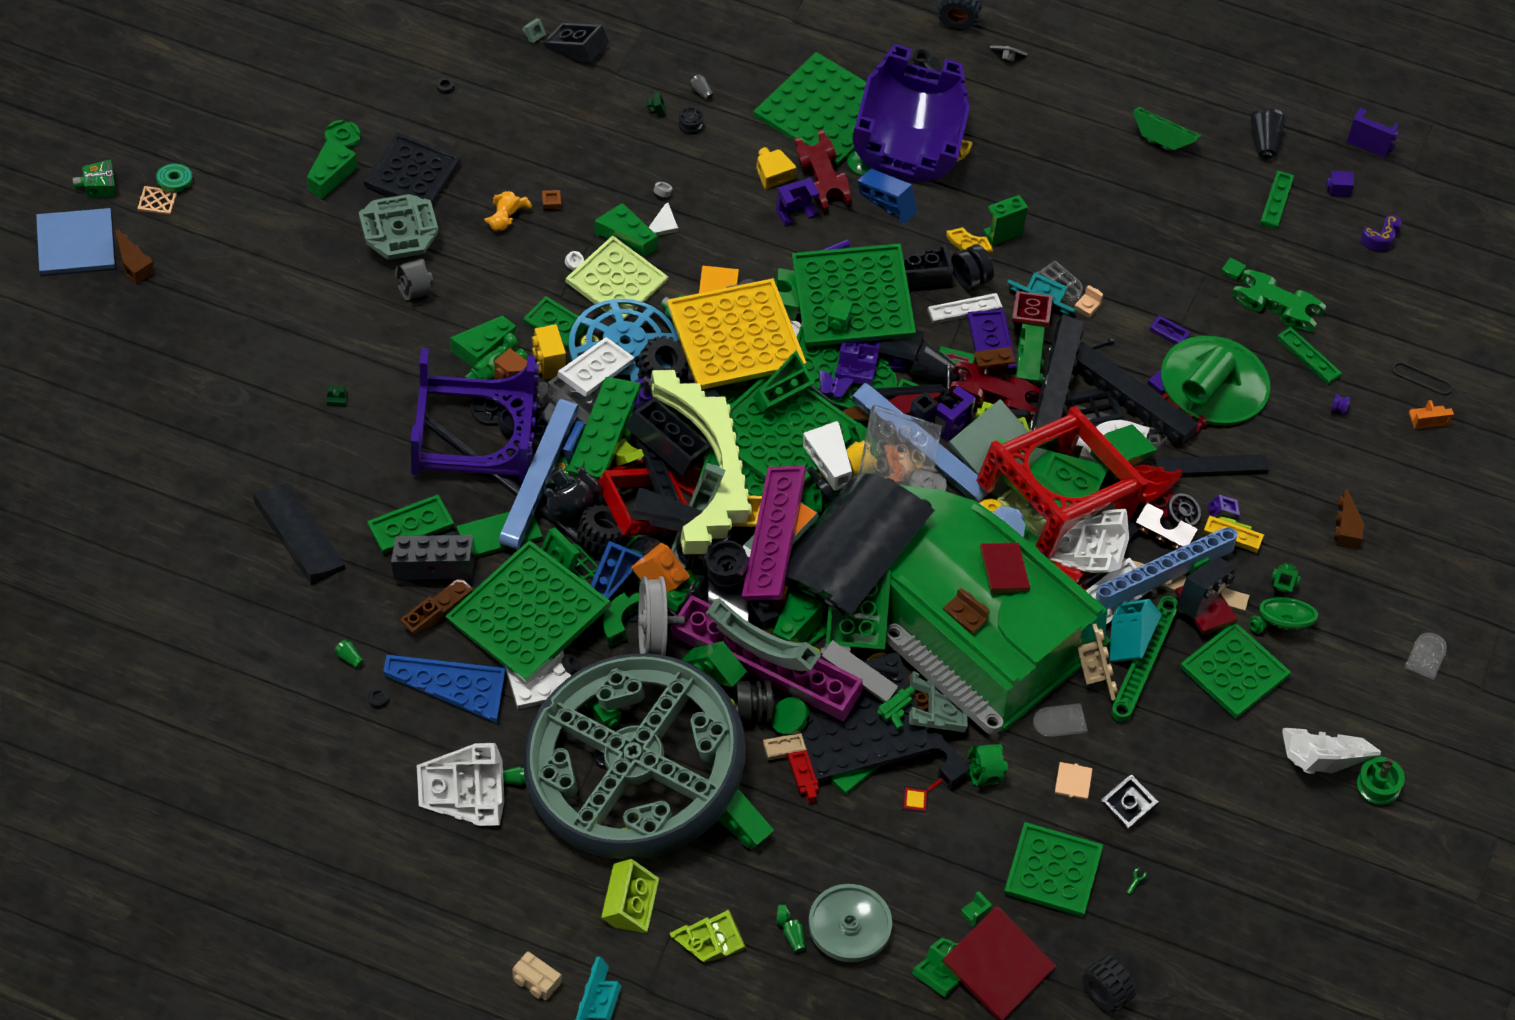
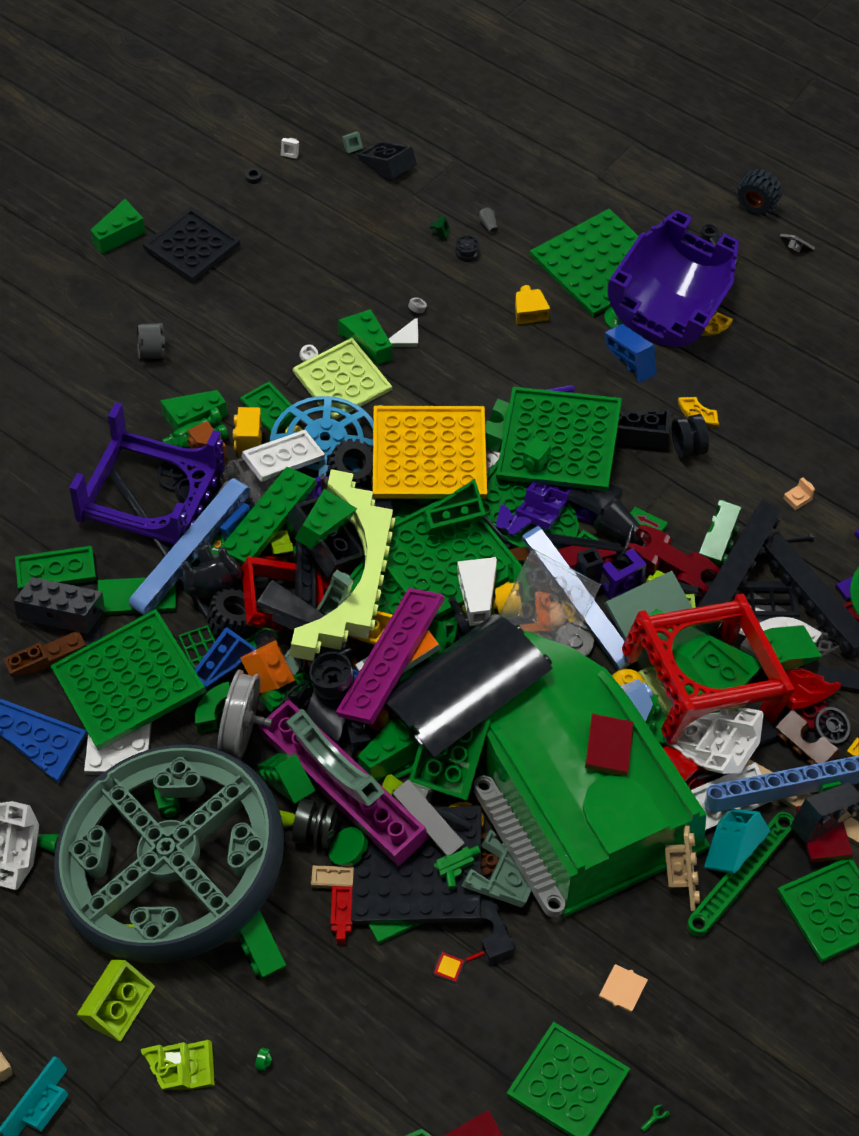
camera: 20 degrees right, 0 degrees up
green tile [325,120,360,150] -> none
dark green tile [326,385,347,407] -> none
sand green piece [359,194,438,260] -> none
light orange animal [484,191,532,232] -> none
green tile [541,527,580,571] -> none
dark orange plate [542,190,561,209] -> none
black piece [562,654,581,674] -> none
light orange tile [699,266,739,293] -> none
dark purple panel [776,178,820,226] -> none
green cone [783,920,806,953] -> none
dark red piece [795,130,852,213] -> none
sand green dish [808,884,892,962] -> none
white tile [927,293,1002,325] -> none
reddish brown bracket [943,588,990,636] -> none
green panel [960,891,992,928] -> none
dark purple piece [967,309,1017,372] -> none
green brick [967,744,1008,786] -> none
reddish brown panel [973,347,1015,382] -> none
green panel [983,195,1028,246] -> none
teal bracket [1007,272,1076,316] -> none
dark red slope [1012,291,1053,326] -> none
clear window [1033,703,1088,736] -> none
clear window [1037,261,1083,300] -> none
black slope [1101,774,1159,829] -> none
none -> white tile [281,138,299,159]
none -> green wedge [295,489,357,549]

